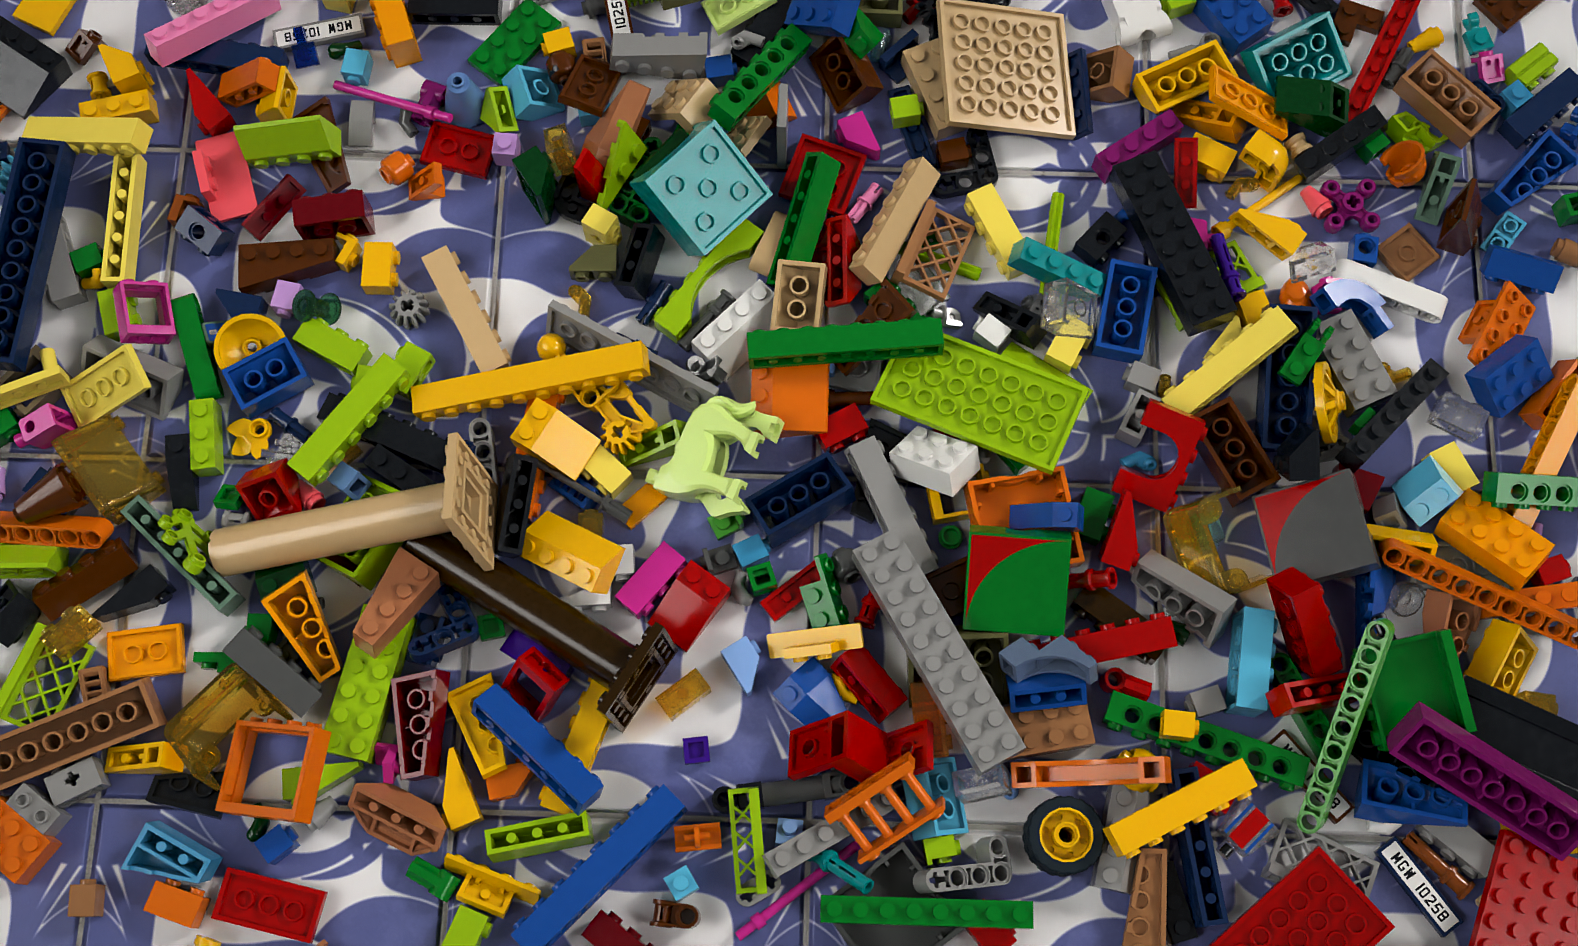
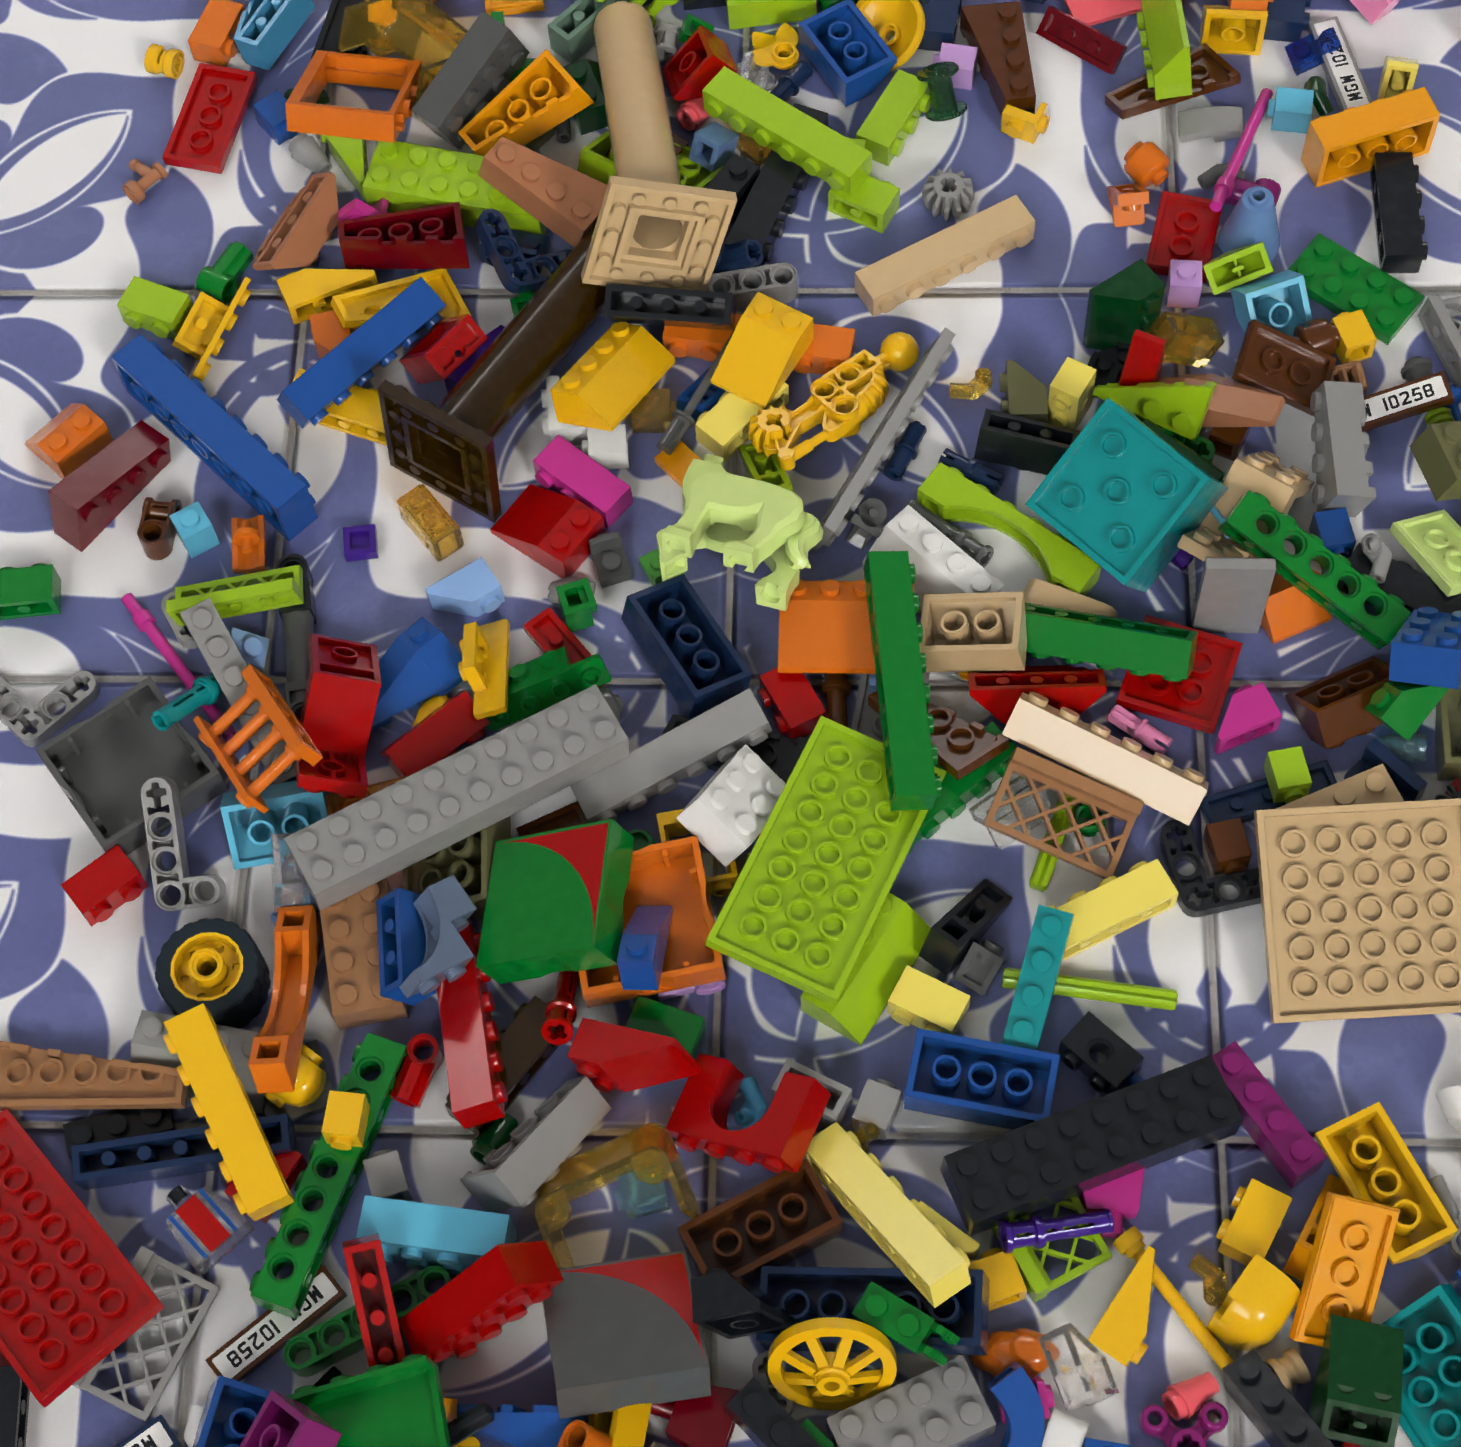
camera: 95 degrees right, 10 degrees down
dark red brick [291,189,376,240] -> none
yellow brick [361,242,401,295] -> none
yellow brick [411,340,651,422] -> none
lime brick [484,810,594,863] -> none
dark azure brick [732,533,771,572] -> none
green brick [820,895,1034,929] -> none
lime brick [921,834,961,867] -> none
light grey piece [925,305,963,329] -> none
white brick [972,313,1011,353] -> none
clear slope [1040,277,1098,339] -> none
dark blue tile [1068,48,1093,140] -> none
medium nougat slope [1086,45,1134,103] -> none
red tile [1173,137,1198,208] -> none
bright green beam [1297,618,1395,834] -> none

